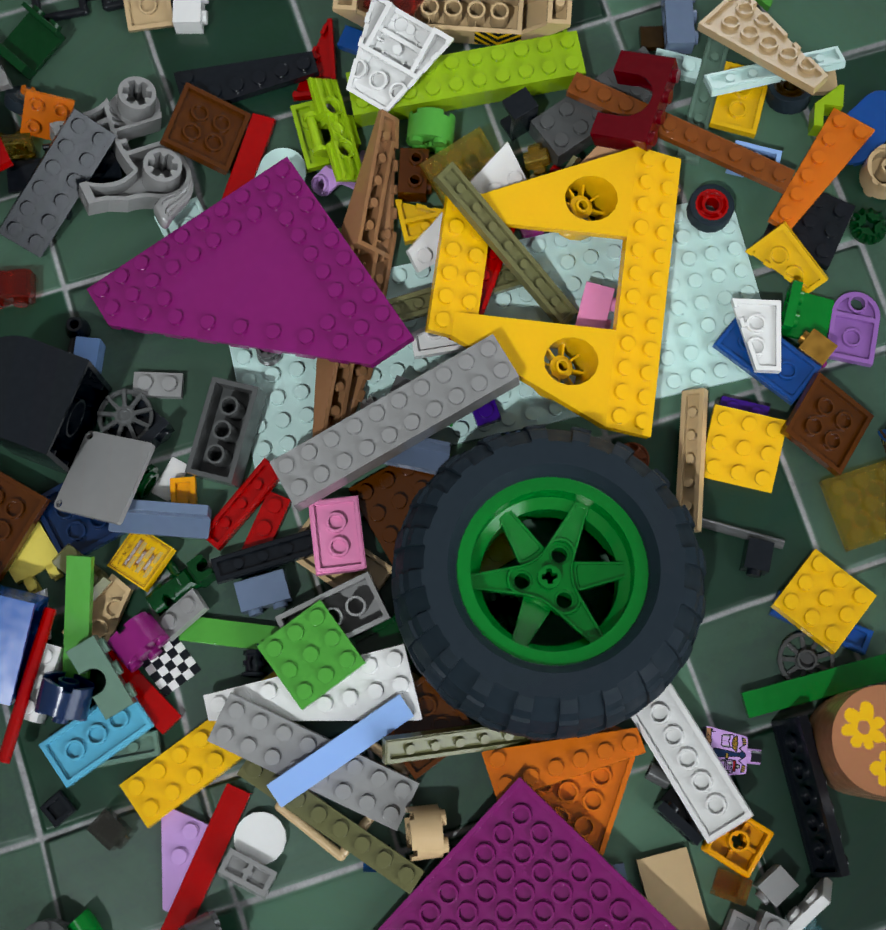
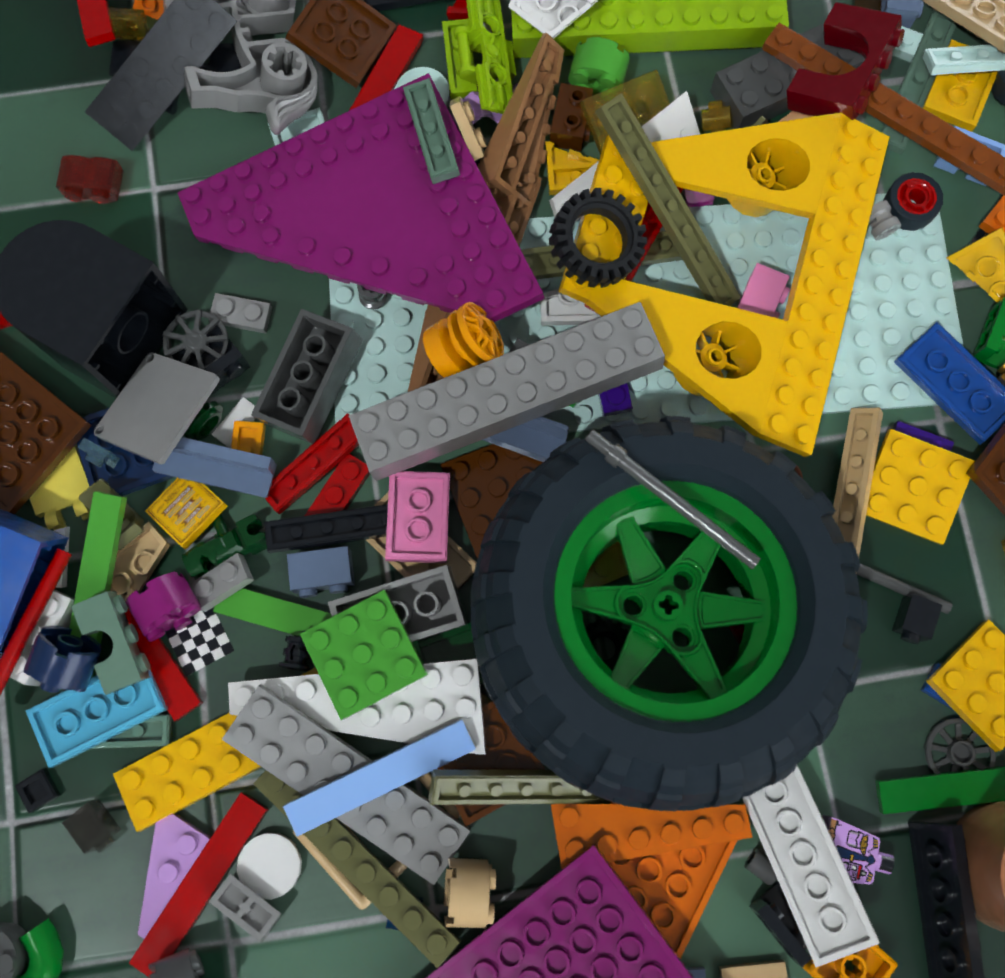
camera: 10 degrees right, 0 degrees up
black bar [65,317,91,354] -> none
medium blue brick [73,336,106,374] -> none
black panel [500,87,538,141] -> none
white wing [730,298,781,374] -> none
none -> clear light blue plate [78,438,120,469]
none -> sand green tile [403,78,460,184]
none -> light orange wheel [423,302,504,378]
none -> tan plate [450,96,487,161]
none -> black tyre [549,188,647,288]
none -> dark grey bar [585,429,761,569]
none -> light grey wheel [868,200,901,241]

